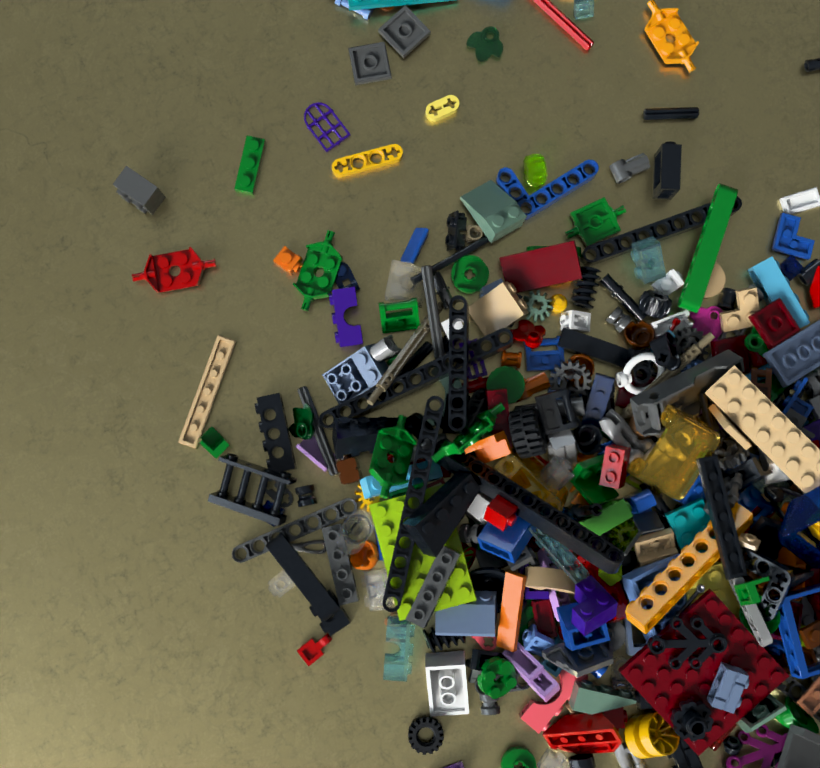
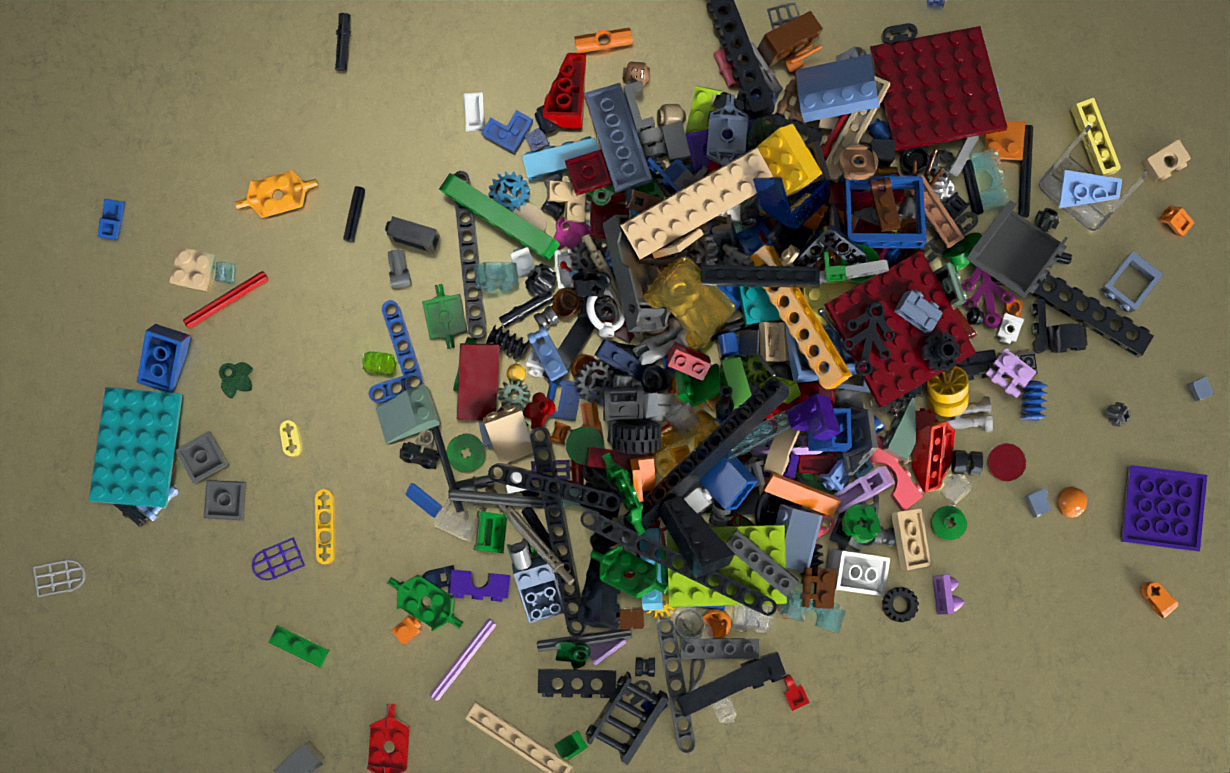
camera: 75 degrees left, 0 degrees up
red brick [483,495,518,532] -> none
none -> lavender axle [430,619,496,700]
none -> dark azure gear [488,171,530,212]
none -> medium blue plate [527,326,568,381]
none -> reddish brown plate [800,567,836,609]
none -> tan plate [891,508,931,571]

